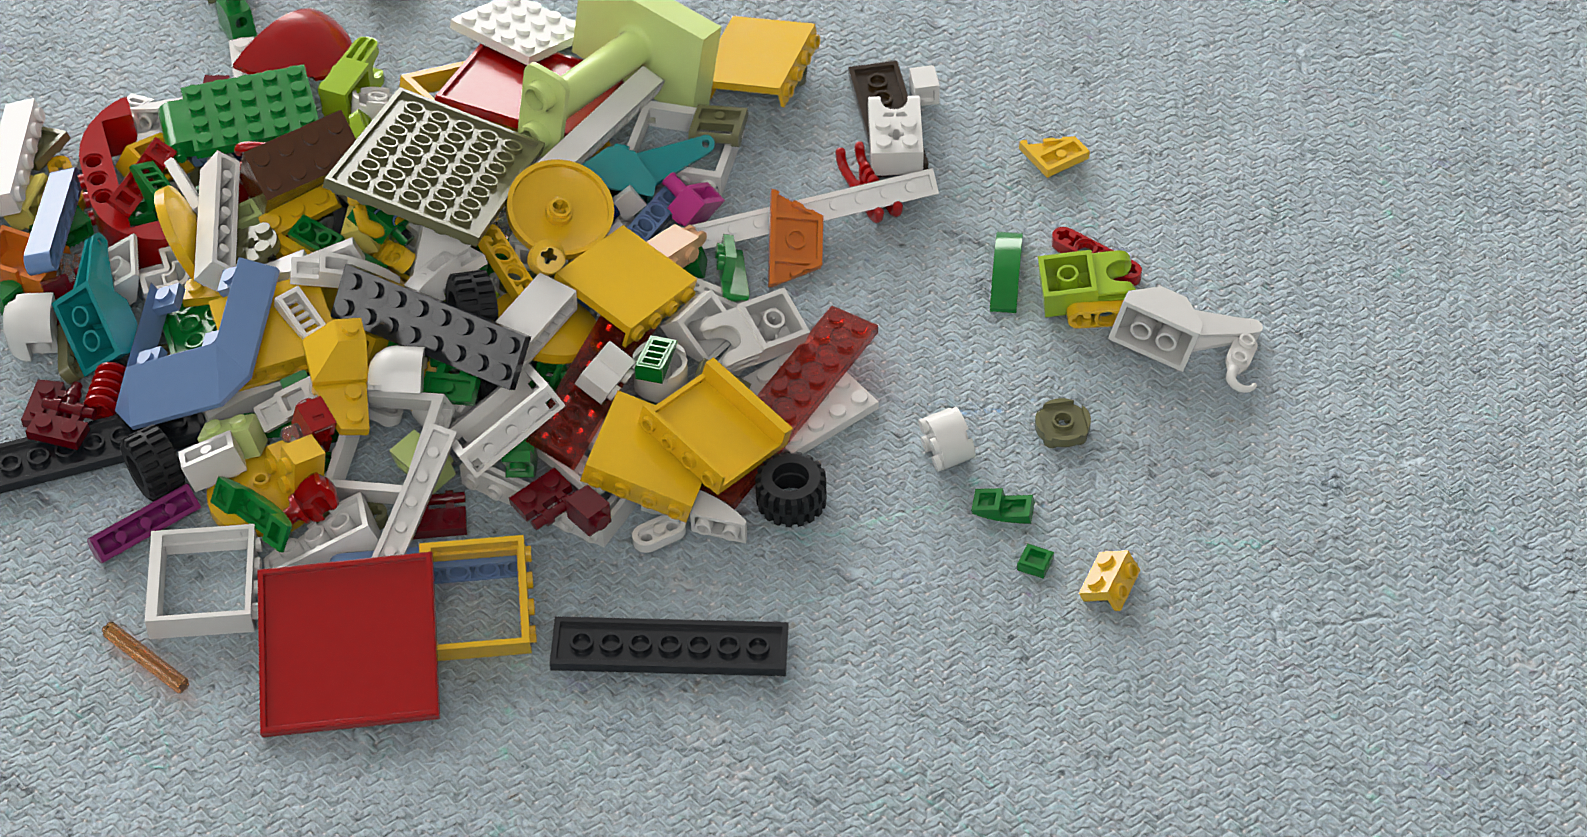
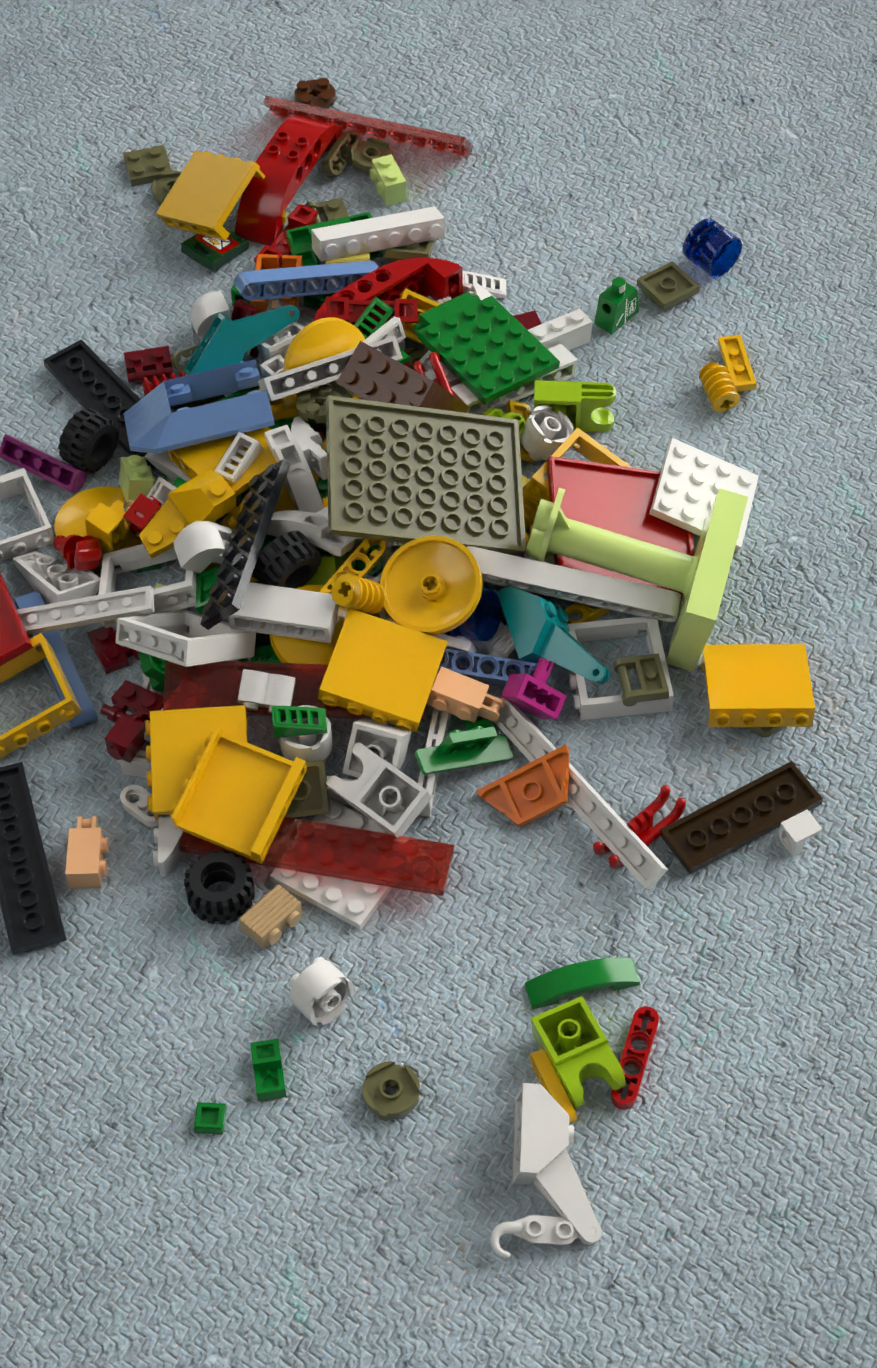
camera: 70 degrees right, 5 degrees up
dark red plate [25,397,97,450] -> none
white brick [178,430,247,492] -> none
green slope [210,476,292,552] -> none
red brick [232,8,352,82] -> none
white slope [612,185,647,221] -> none
white brick [868,96,924,176] -> none
yellow wing [1019,136,1090,178] -> none
yellow bracket [1078,550,1140,611] -> none
none -> light nougat brick [65,816,109,888]
none -> tan brick [239,884,302,949]

